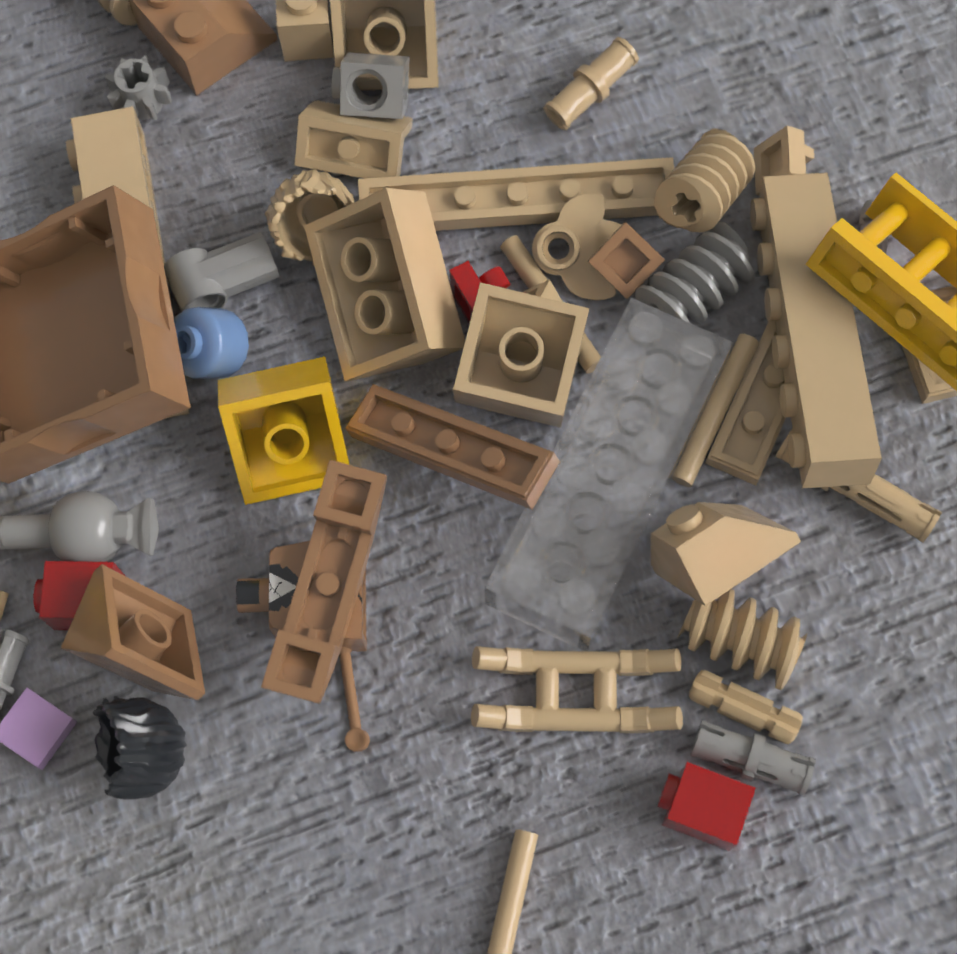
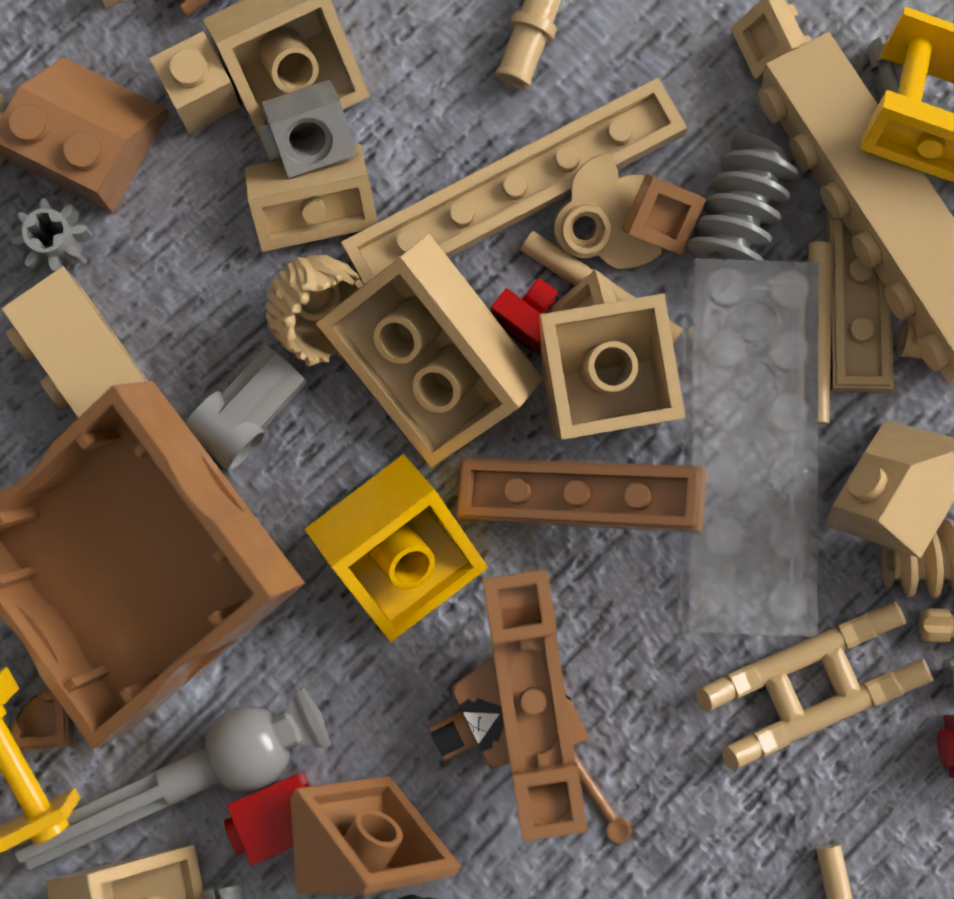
camera: 30 degrees left, 10 degrees up
medium blue head [174,307,249,379] -> none
tan piece [654,128,755,232] -> none

